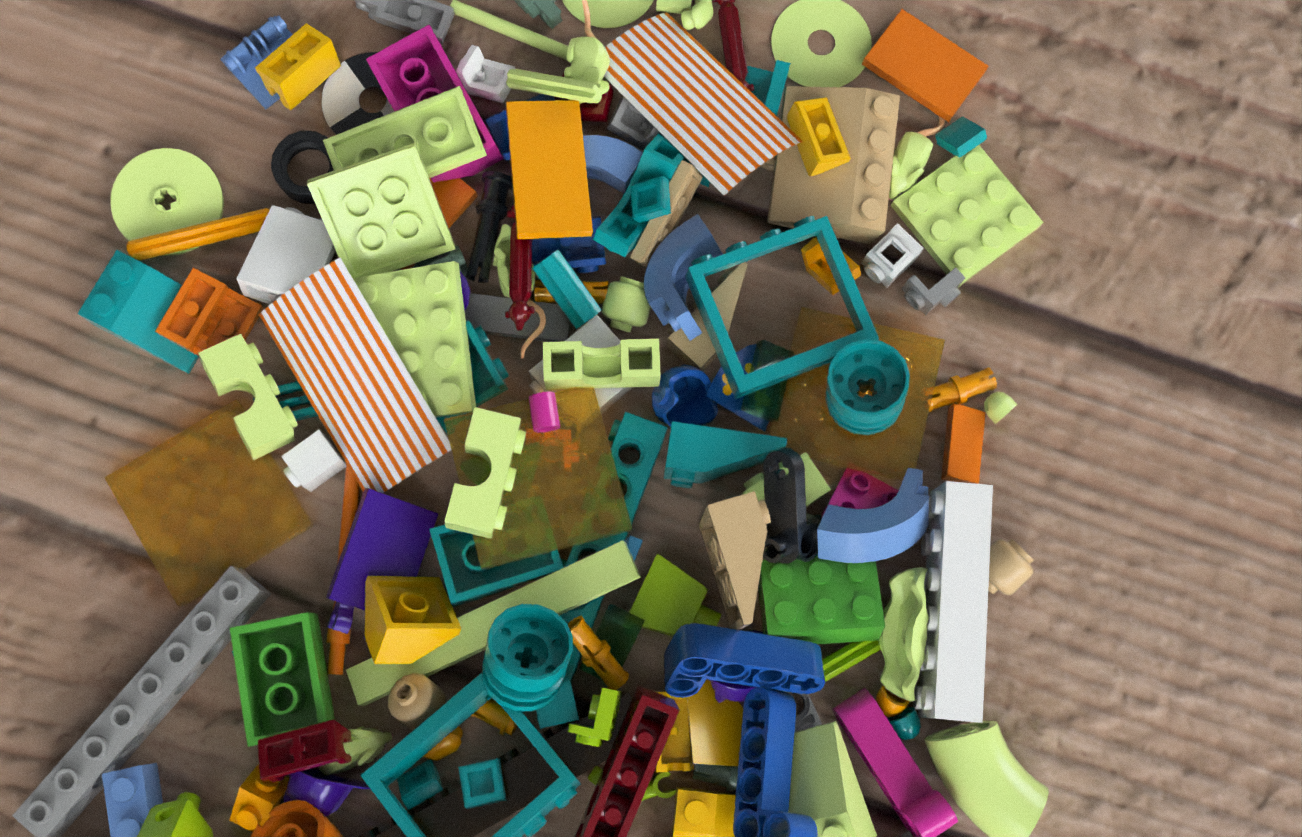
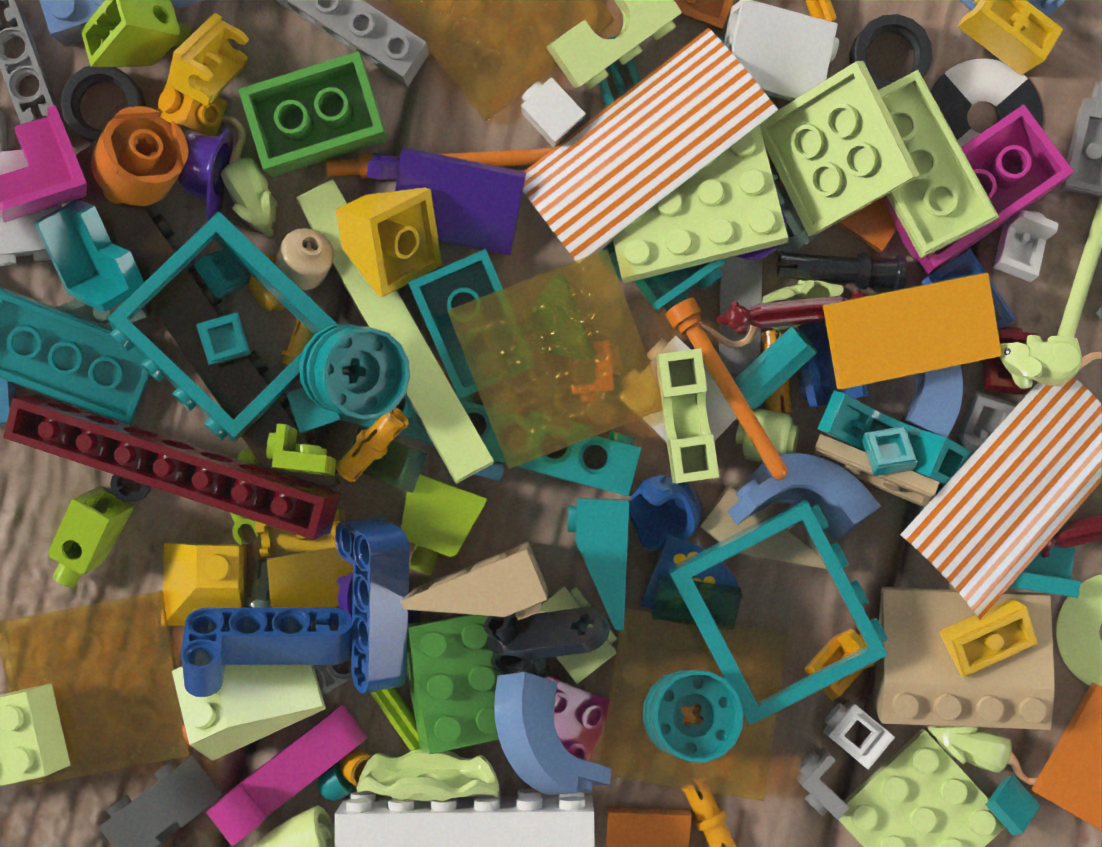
camera: 90 degrees right, 10 degrees up
dark red hinge [258,719,352,782] -> none
yellowish green arch [444,407,526,539] -> none
yellowish green axle [506,69,603,103] -> none
dark pink hinge [528,392,560,433] -> none
none -> yellow hinge [167,13,249,106]
none -> orange piece [665,297,788,480]

